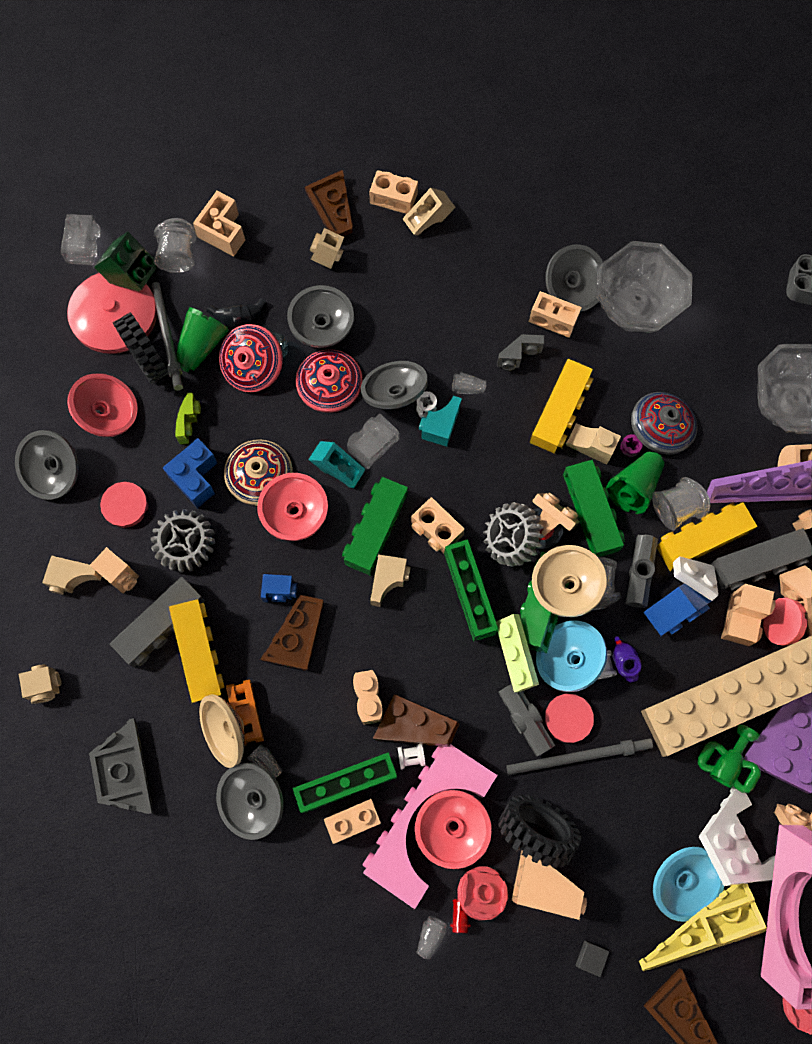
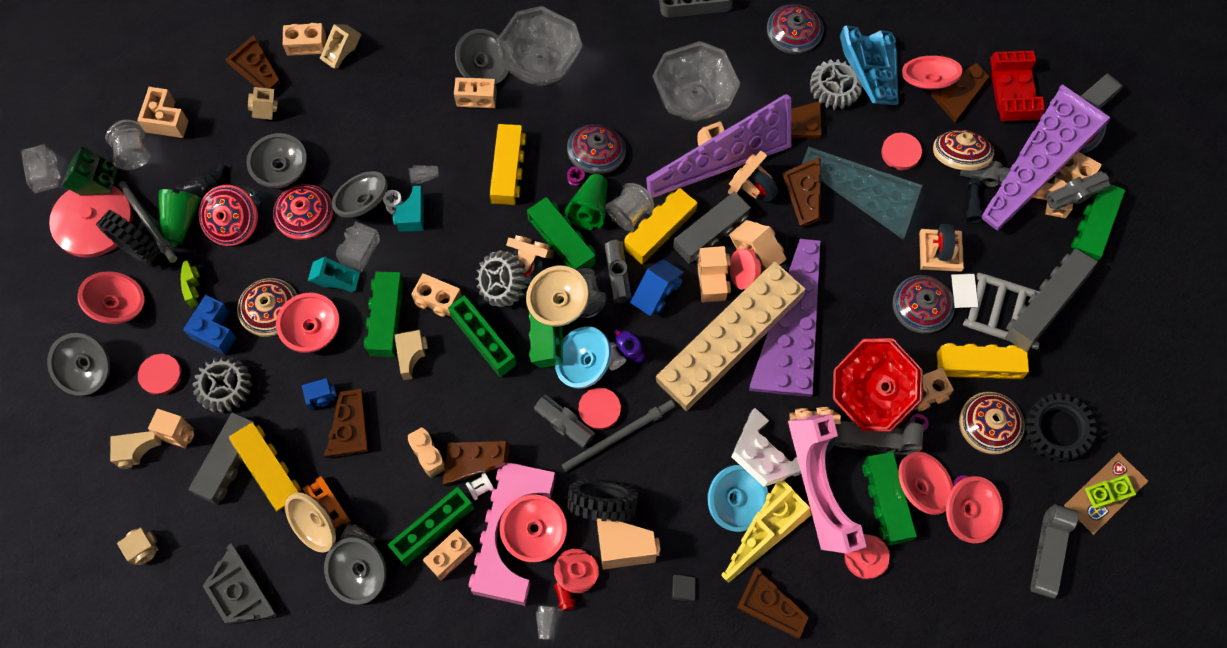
camera: 20 degrees left, 5 degrees down
yellowish green plate [496,614,539,692] -> none
dark grey slope [497,334,544,370] -> none
tan arch [566,423,621,465] -> none
white wing [673,556,718,601] -> none
green piece [698,724,761,793] -> none

